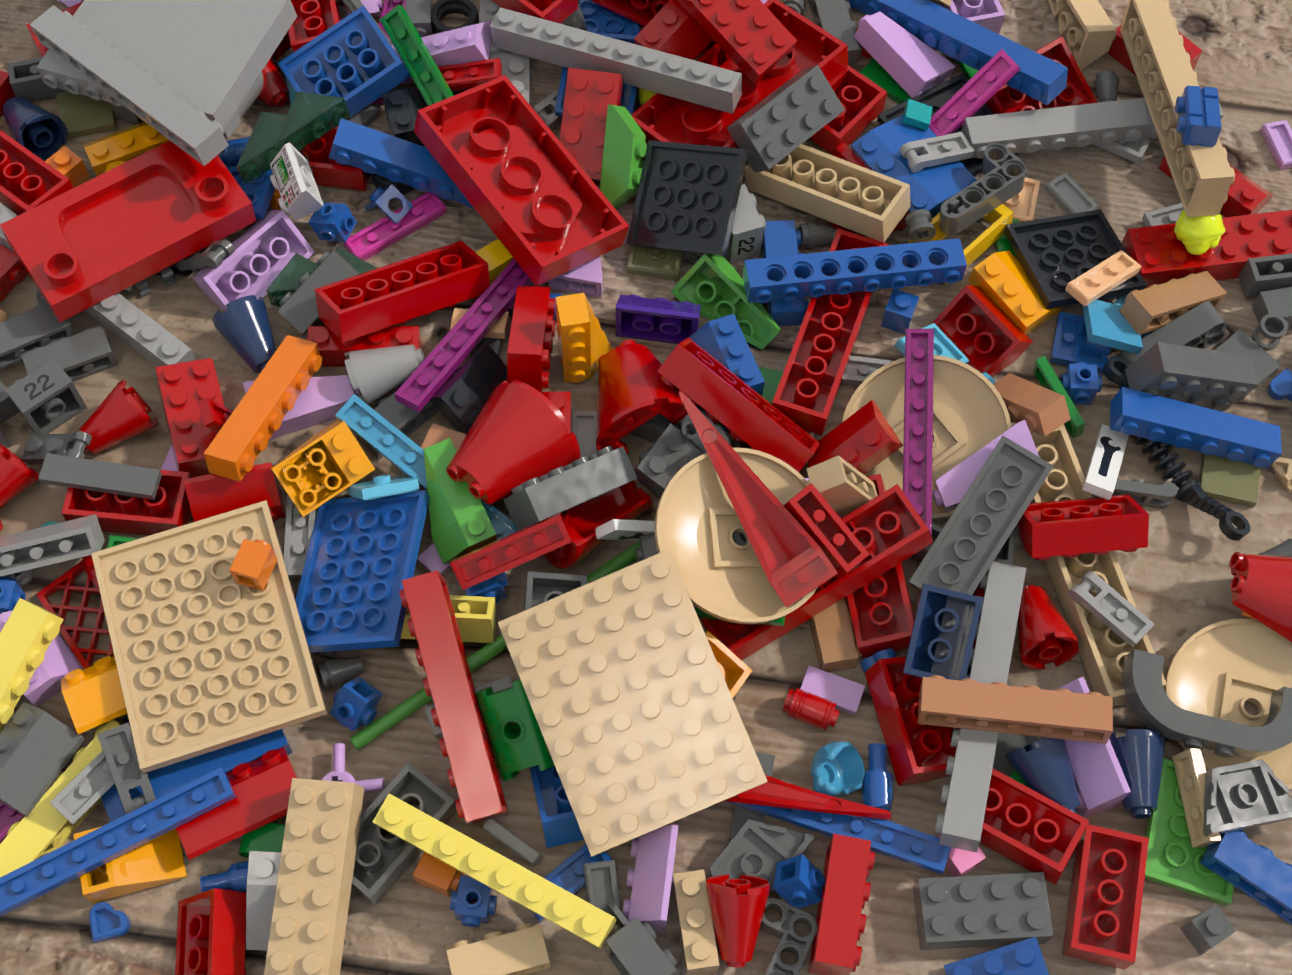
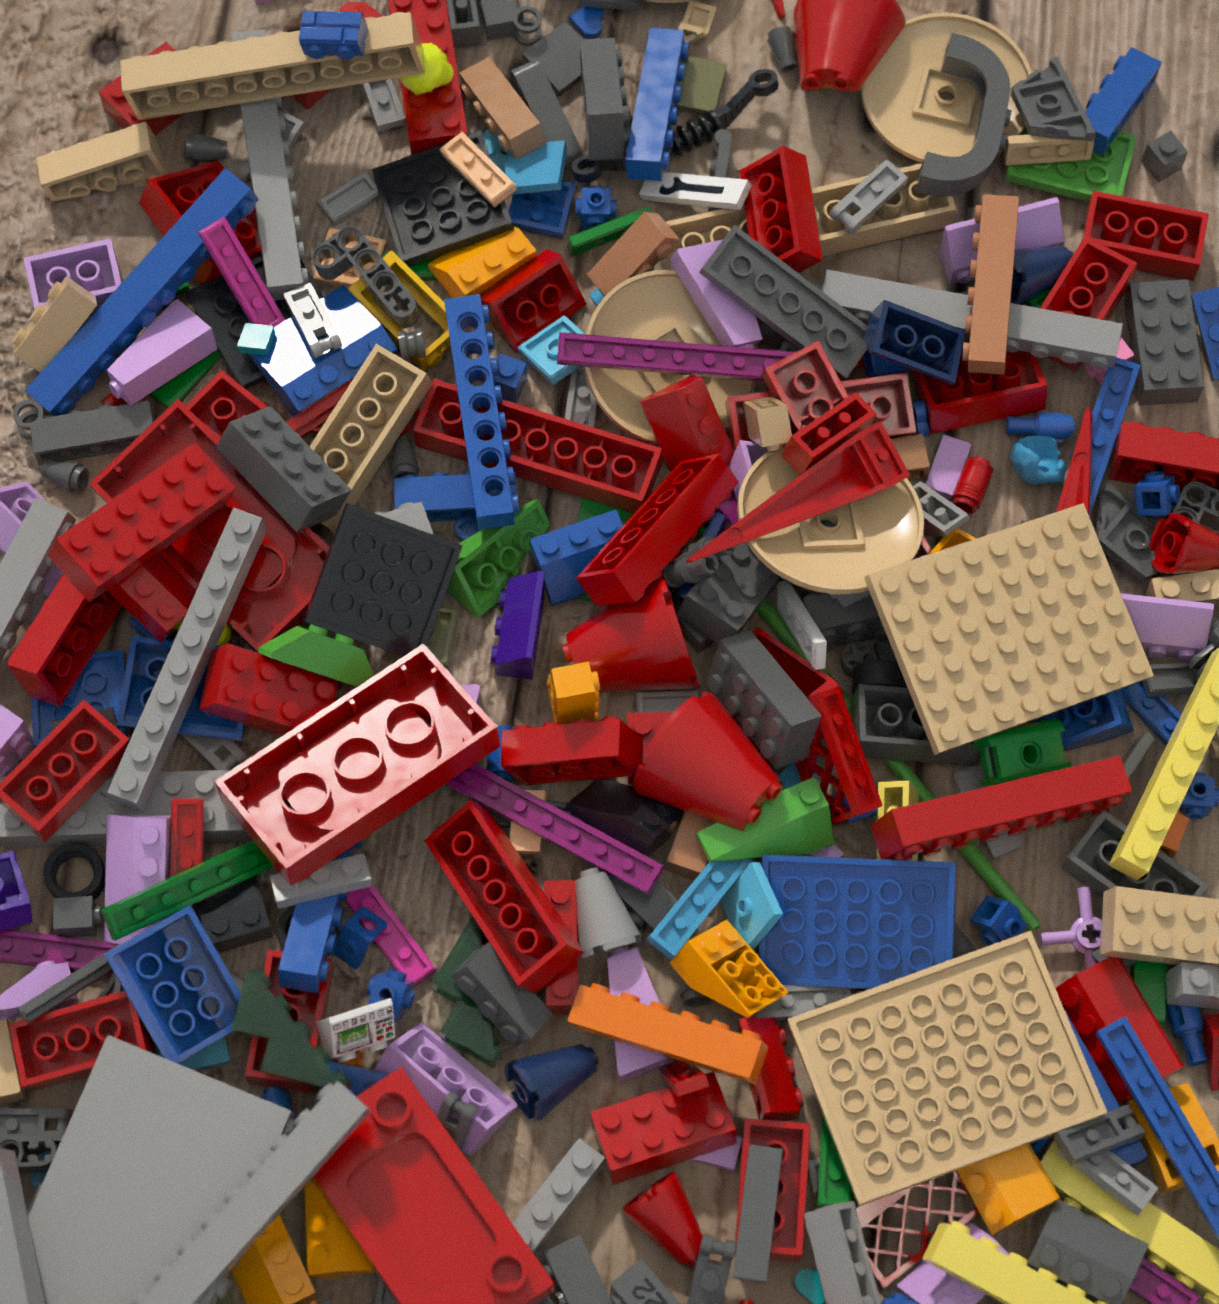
camera: 90 degrees left, 5 degrees up
orange brick [229,539,278,591] -> none
yellow brick [476,239,514,285] -> none
red cone [1018,585,1079,670] -> none
dark blue cone [1109,729,1166,819] -> none
none -> light grey plate [270,853,372,909]
none -> light grey slope [913,481,970,536]

